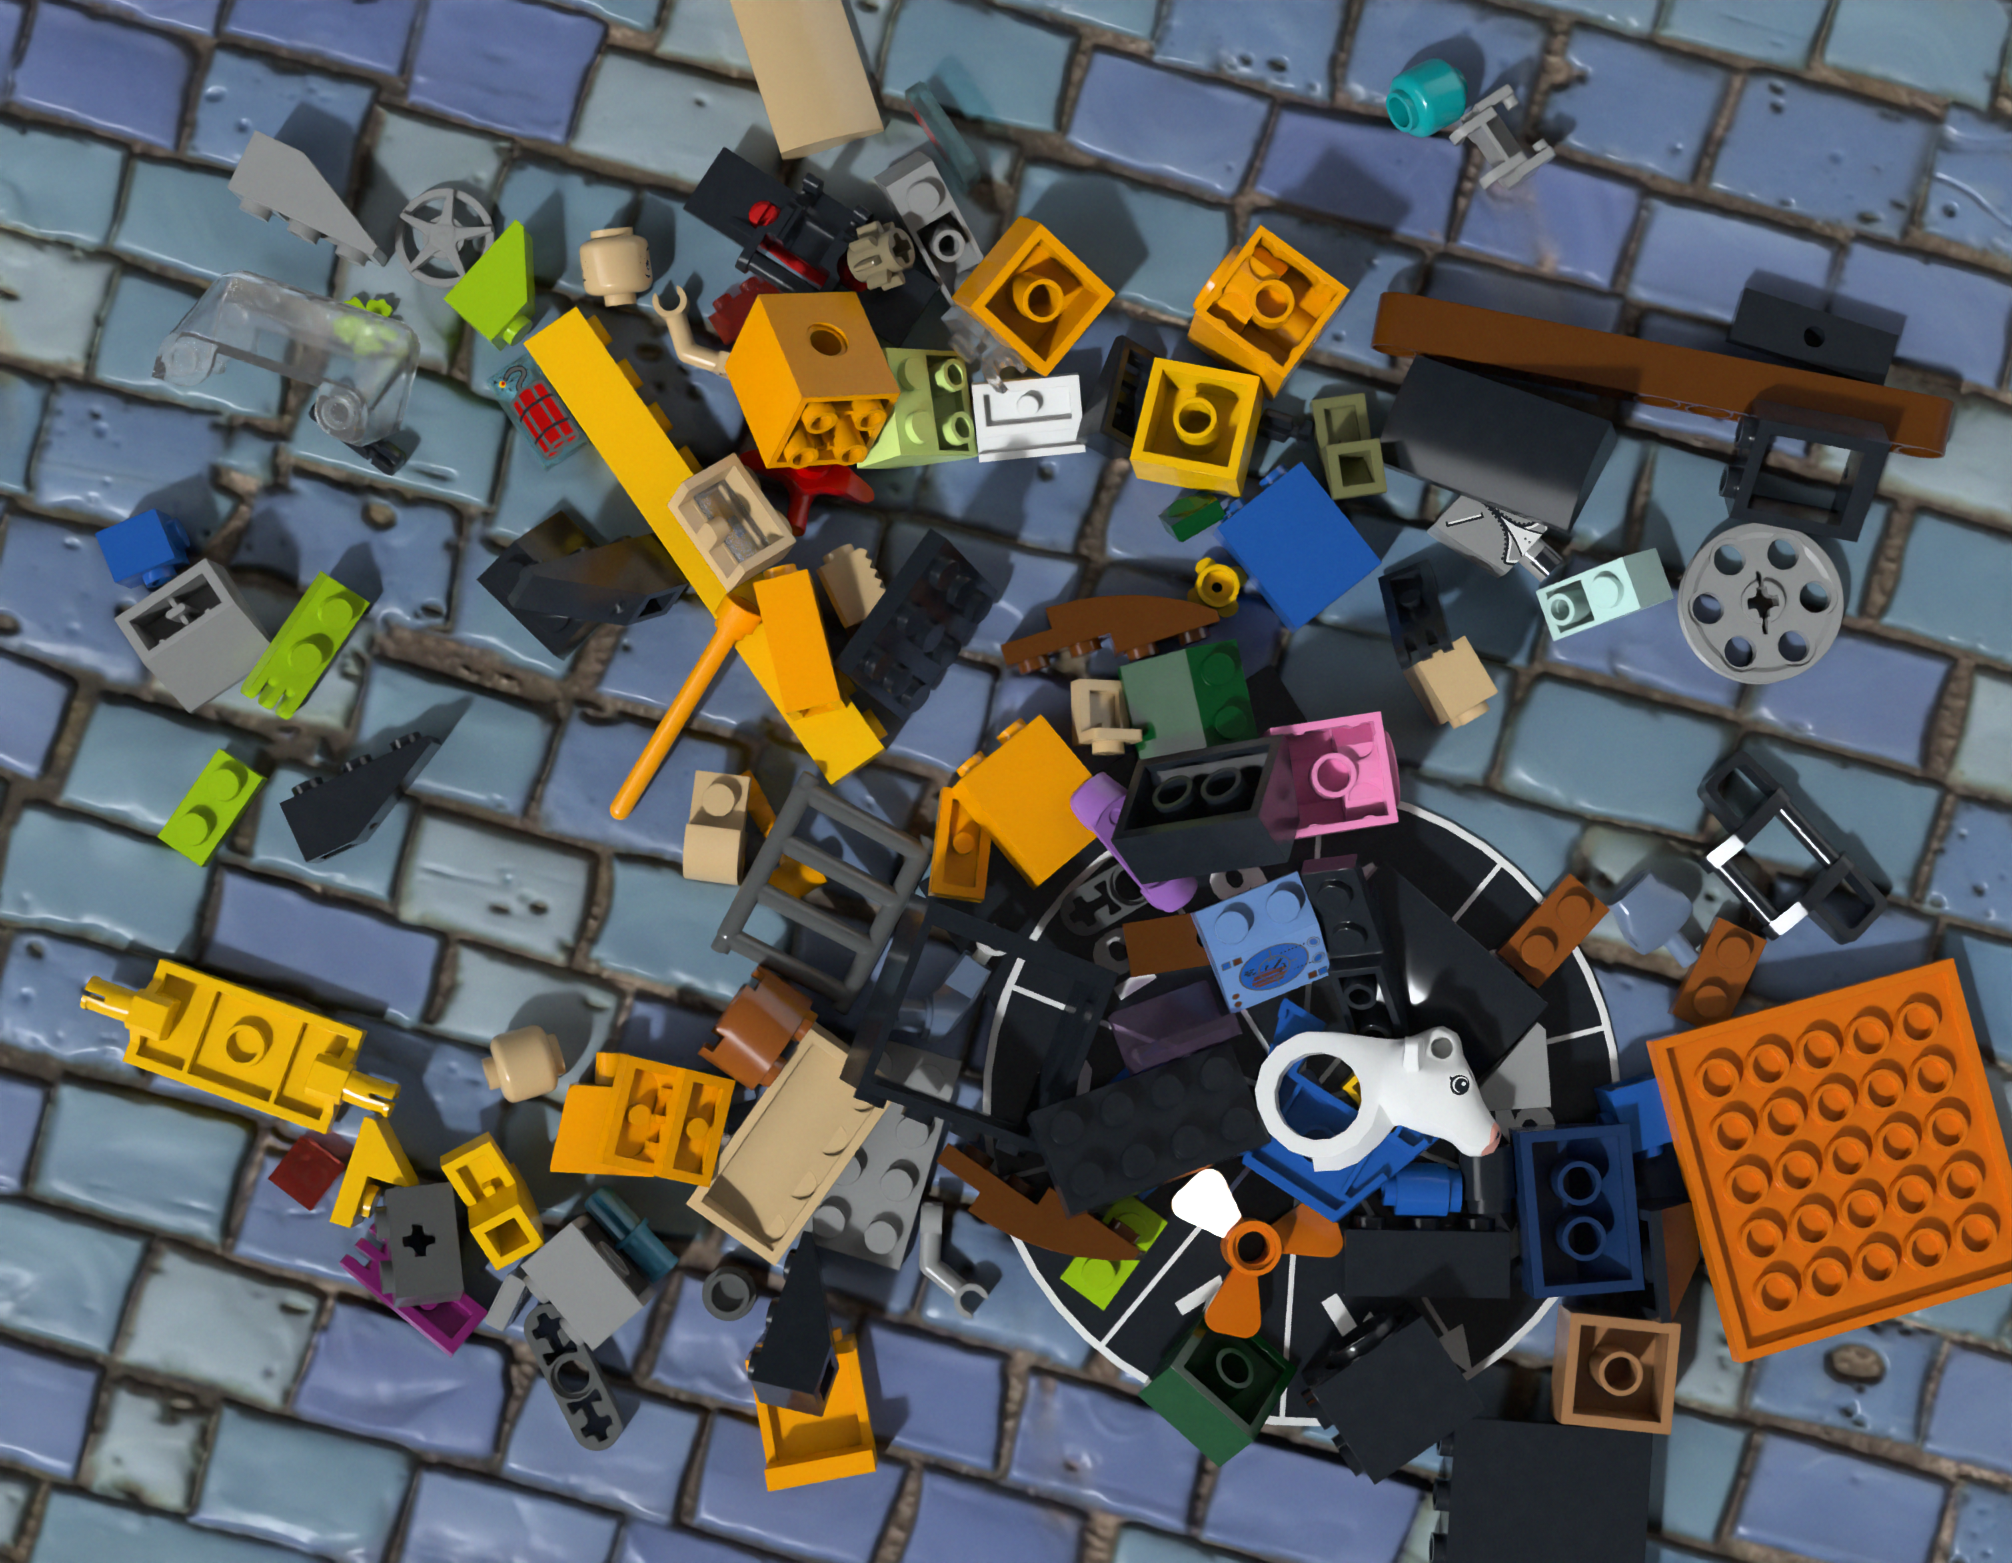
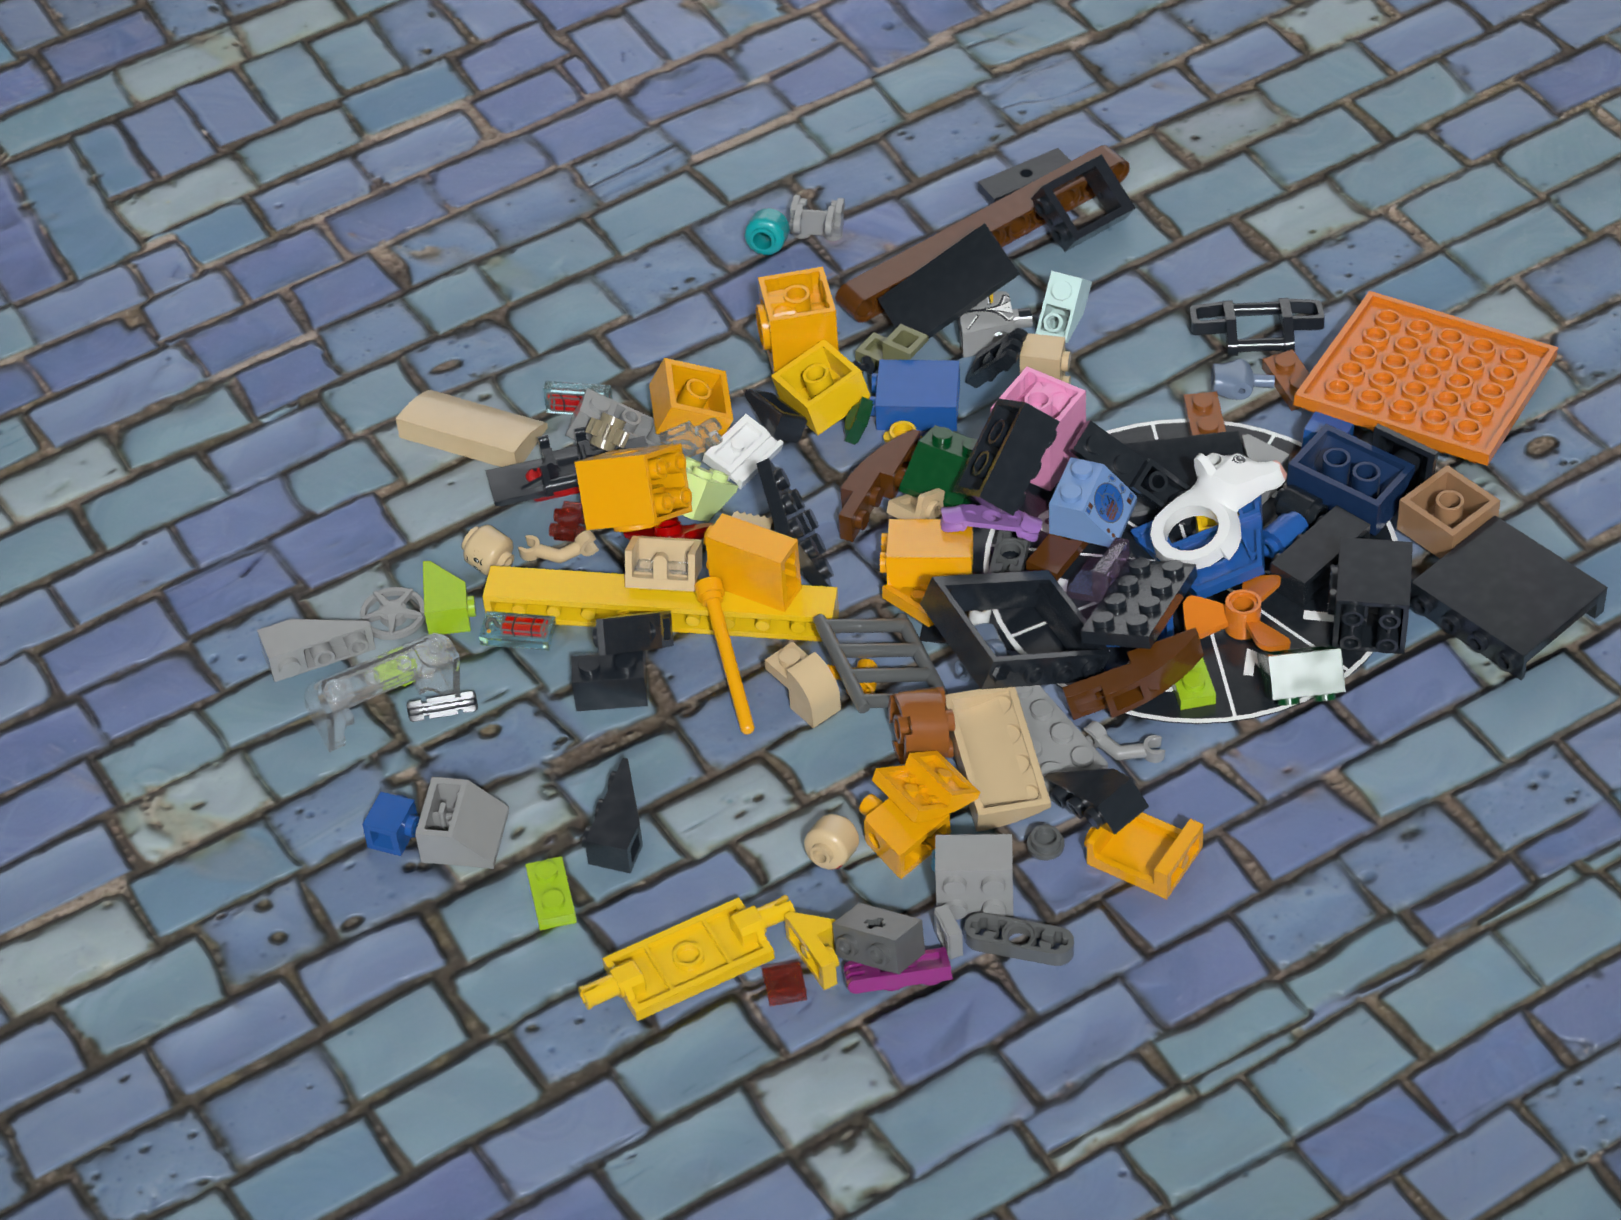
camera: 45 degrees left, 40 degrees down
lime hinge [240,571,370,720] -> none
yellow brick [440,1131,545,1271] -> none
light grey wedge [1677,523,1844,684] -> none

